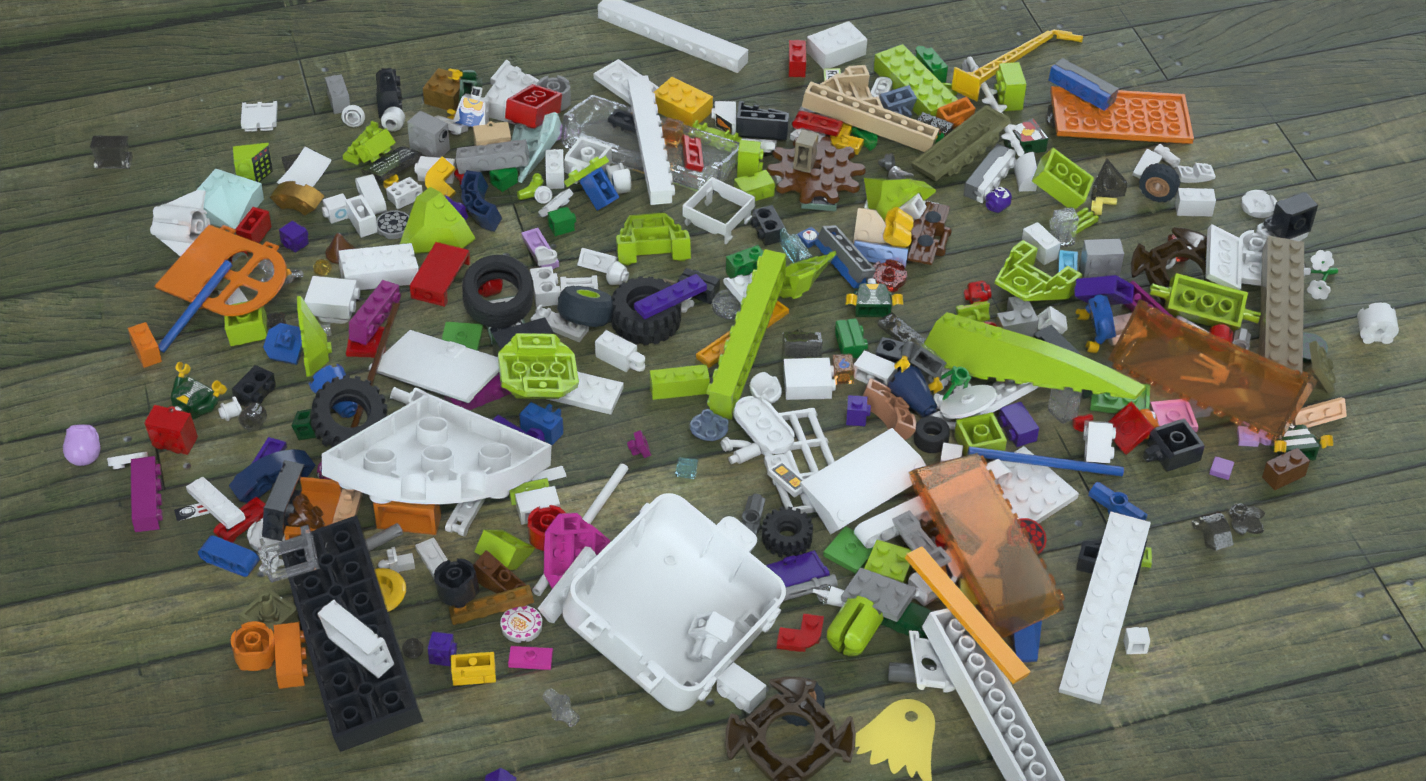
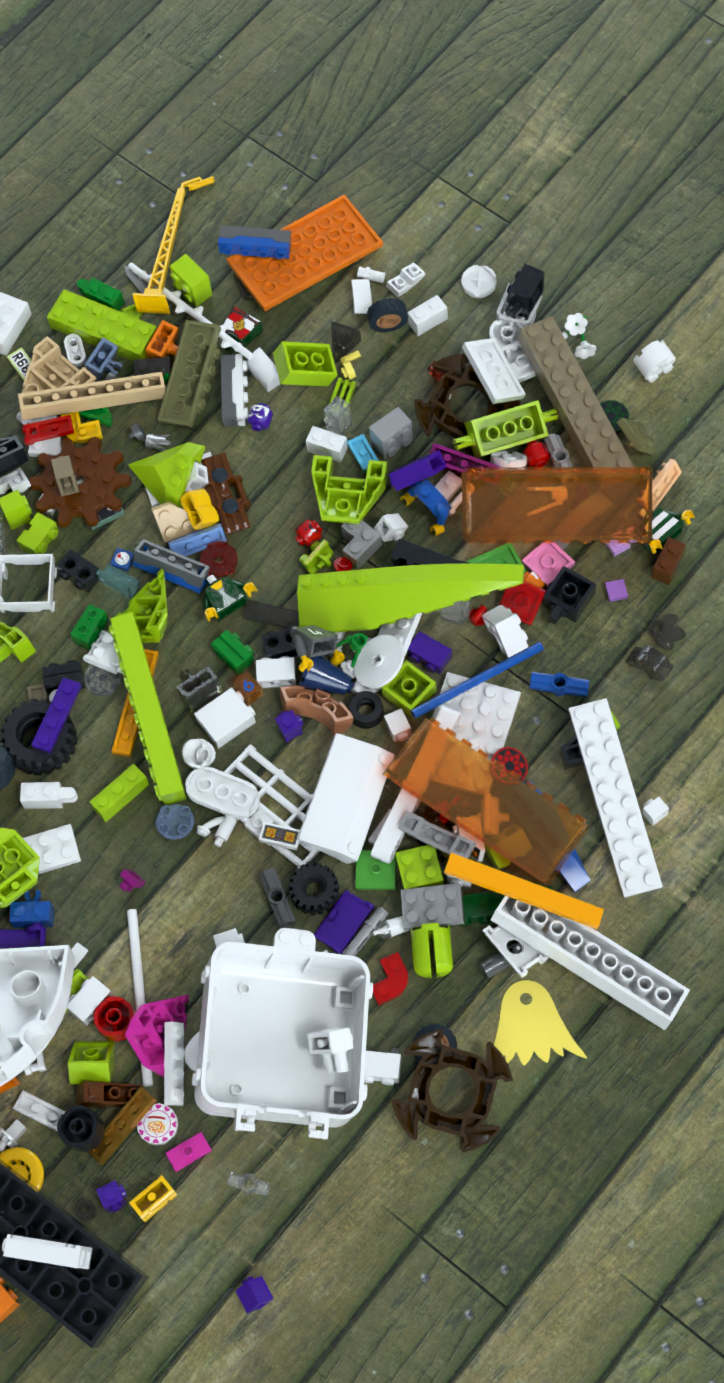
camera: 25 degrees left, 20 degrees up
clear light blue tile [675,457,698,479] -> none

